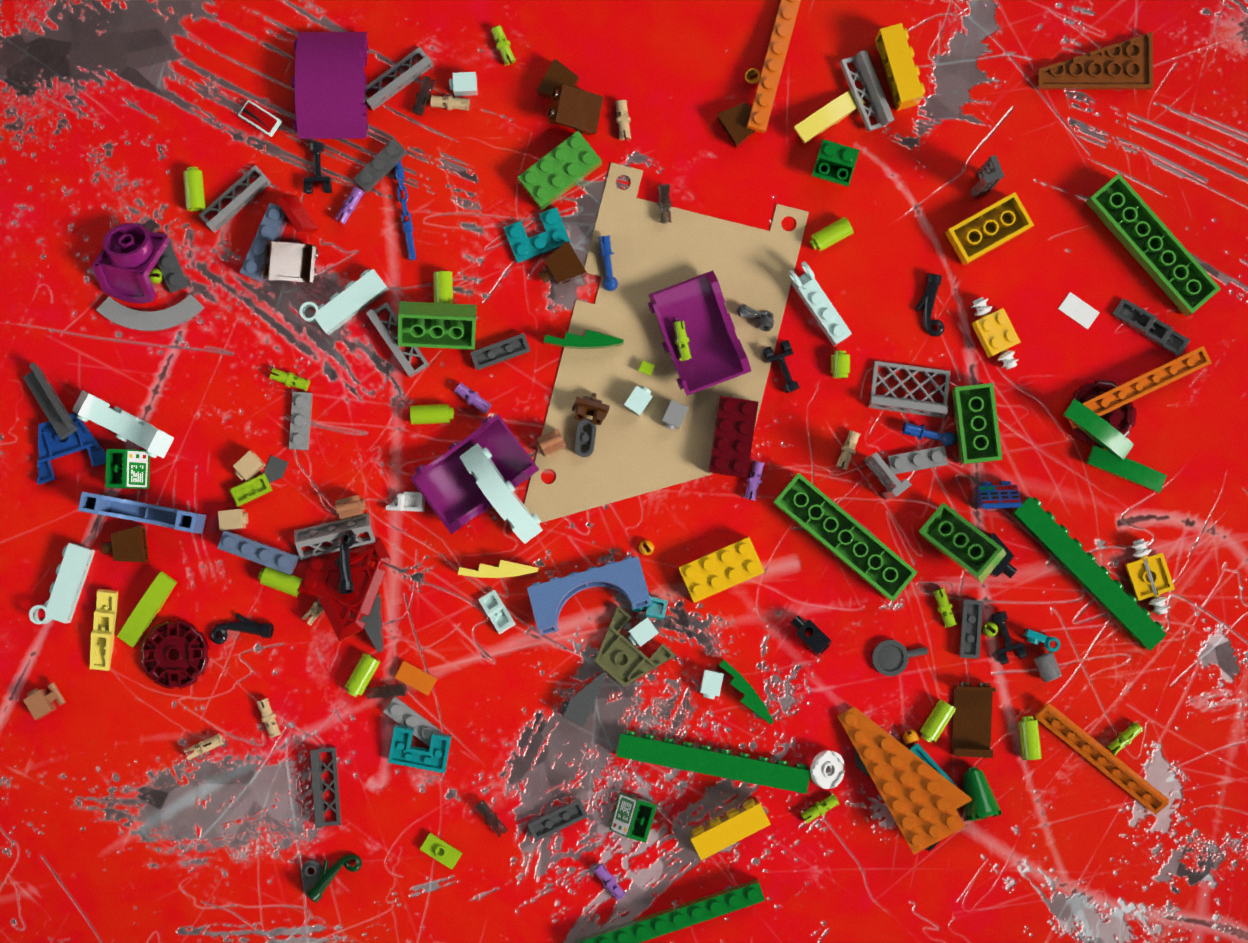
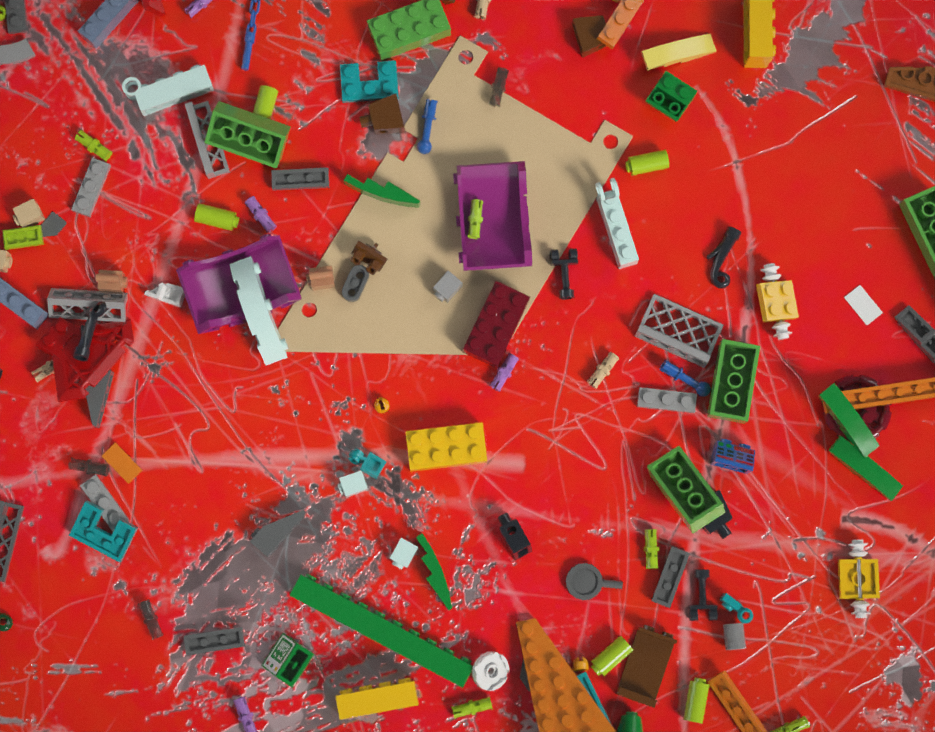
camera: 10 degrees right, 5 degrees down
lime brick [258,566,302,597] -> none
panel [263,240,318,283] -> none
lime brick [345,652,381,697] -> none
lime plate [420,832,463,870] -> none
light yellow slope [458,560,539,578] -> none
light aqua slope [478,589,516,634] -> none
medium blue arch [527,556,652,636] -> none
olive wing [595,606,675,687] -> none
light aqua brick [624,385,653,417] -> none
lime piece [638,360,655,377] -> none
dark grey piece [737,304,774,332] -> none
bright green brick [772,473,918,602] -> none
lime brick [831,351,850,378] -> none
light grey fence [839,50,895,132] -> none
fence [863,452,911,500] -> none
yellow brick [945,192,1034,266] -> none
dark grey fence [970,154,1004,198] -> none
lime hinge [982,622,998,637] -> none
green brick [1011,496,1167,651] -> none

